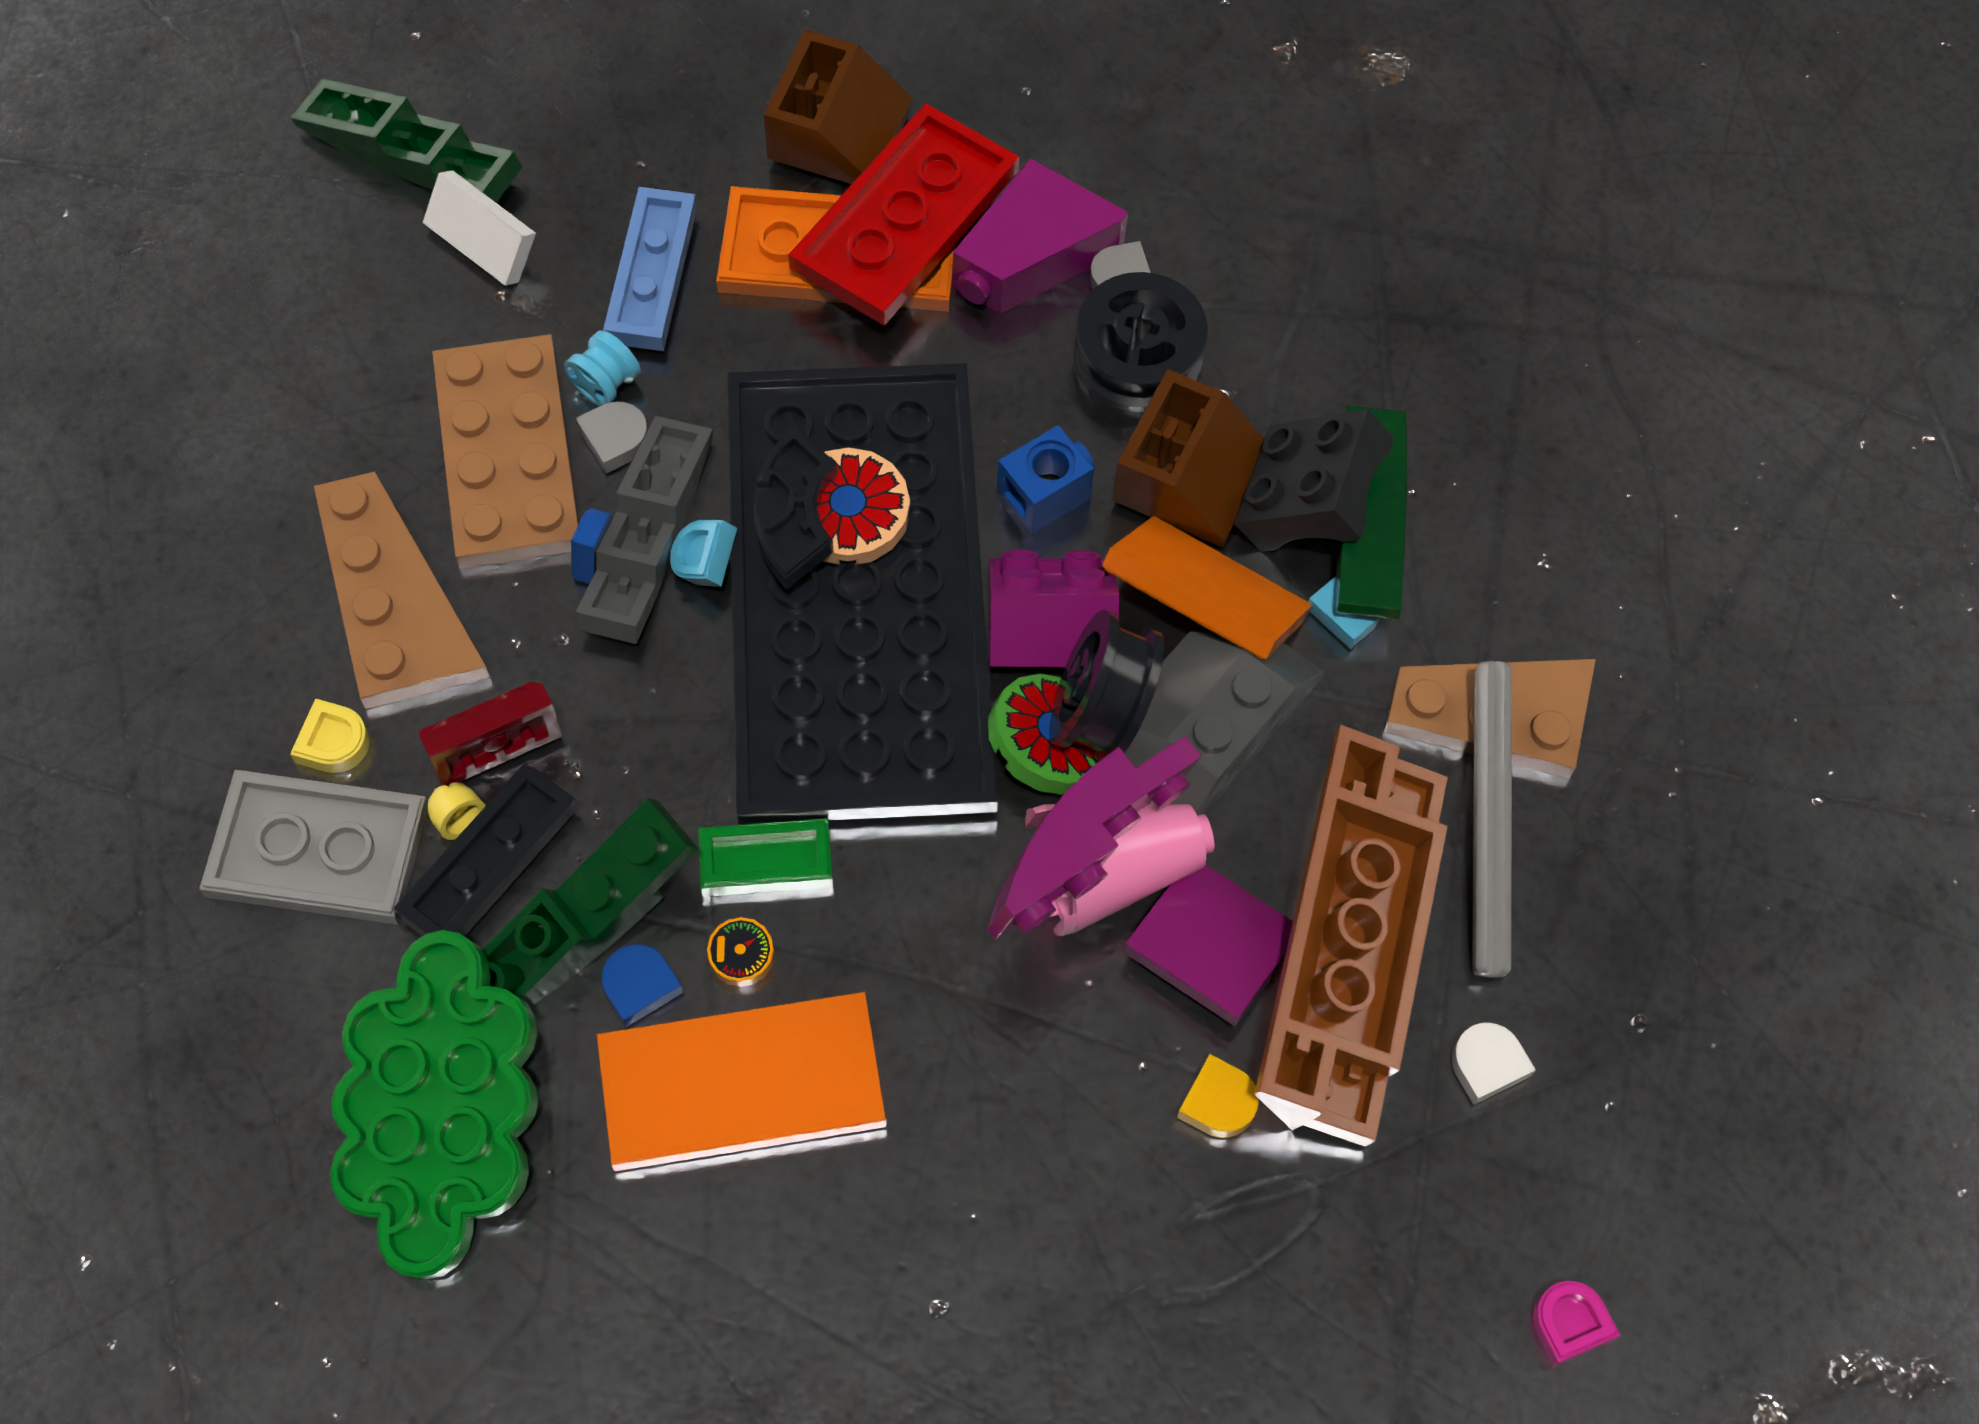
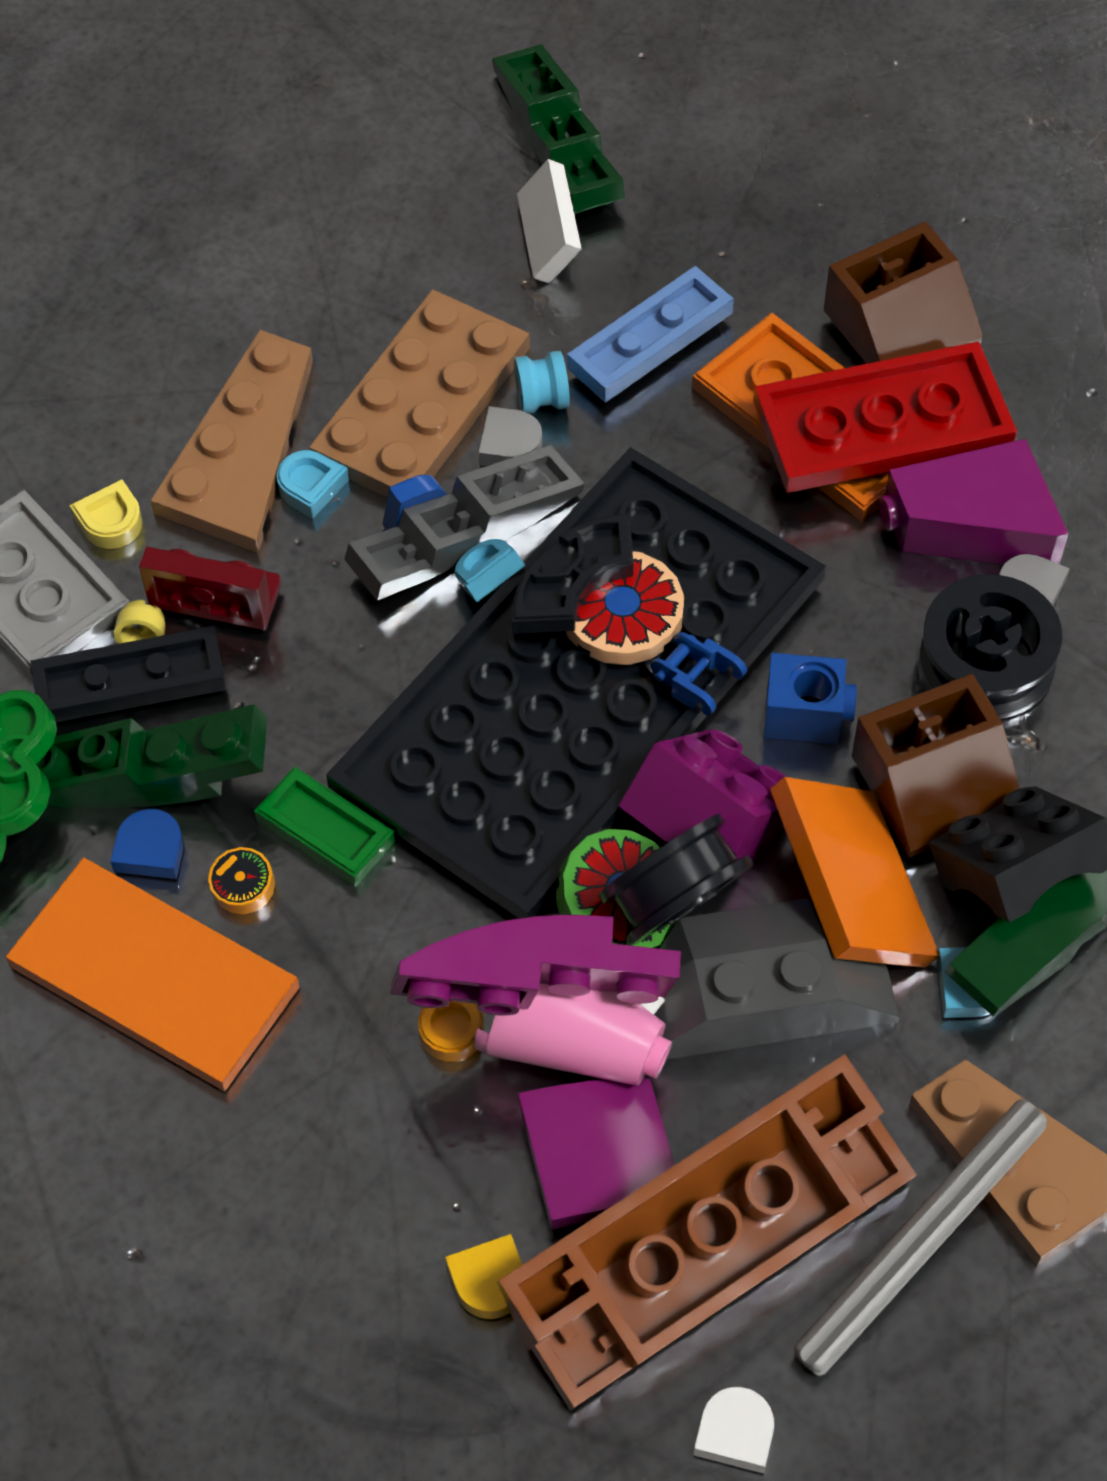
camera: 45 degrees right, 5 degrees down
none -> medium azure tile [277,450,349,519]
none -> light orange tile [418,1001,484,1062]
none -> blue piece [650,632,747,716]

